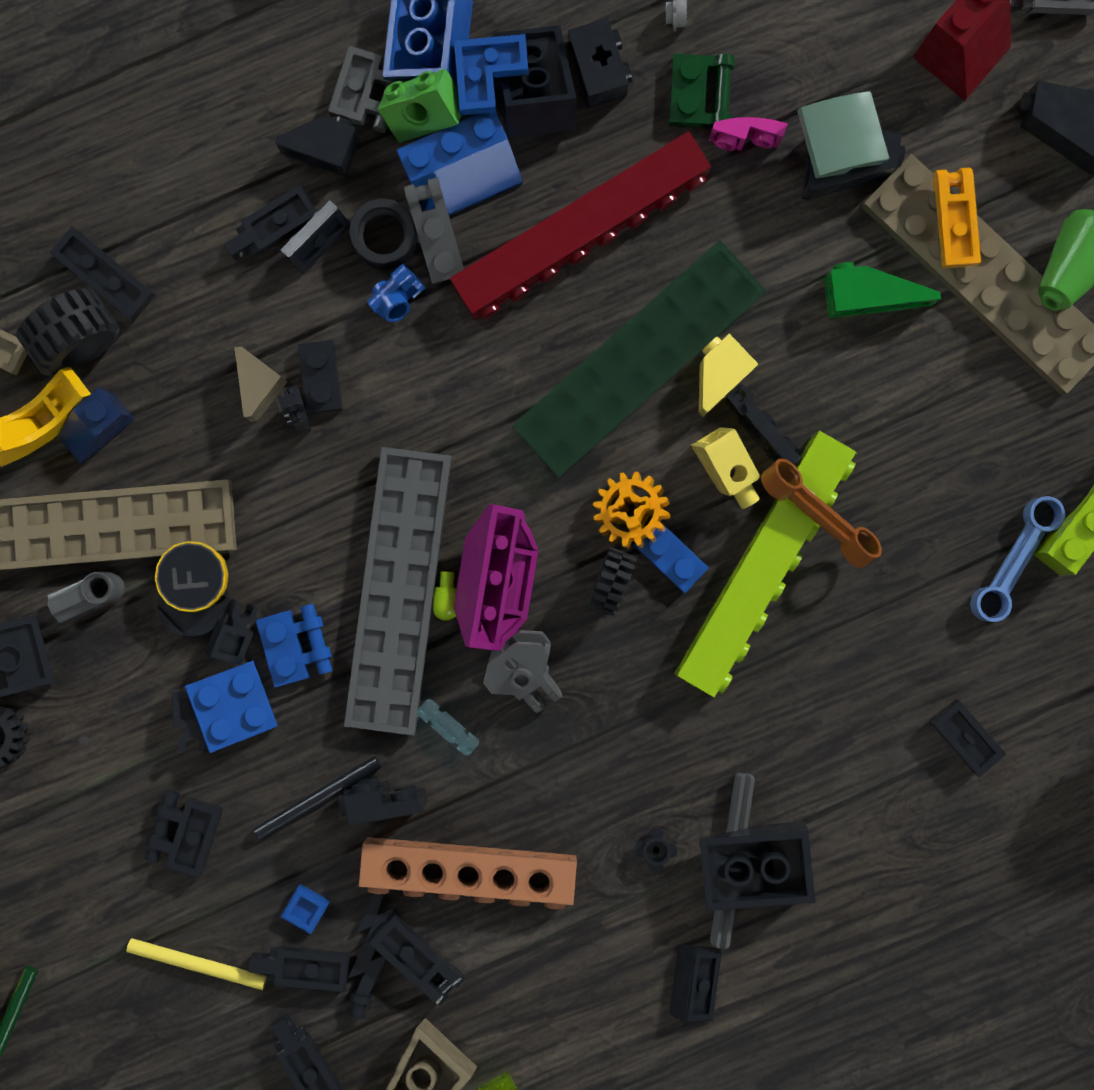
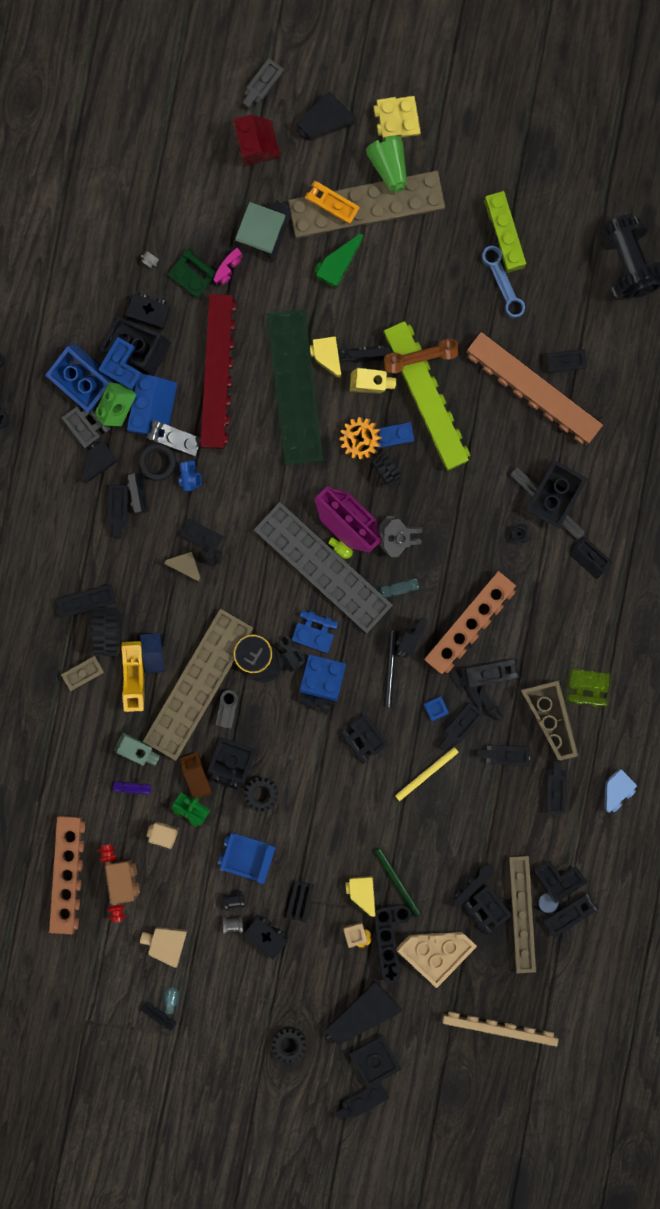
camera: 55 degrees left, 0 degrees up
none -> nougat brick [466,332,603,445]

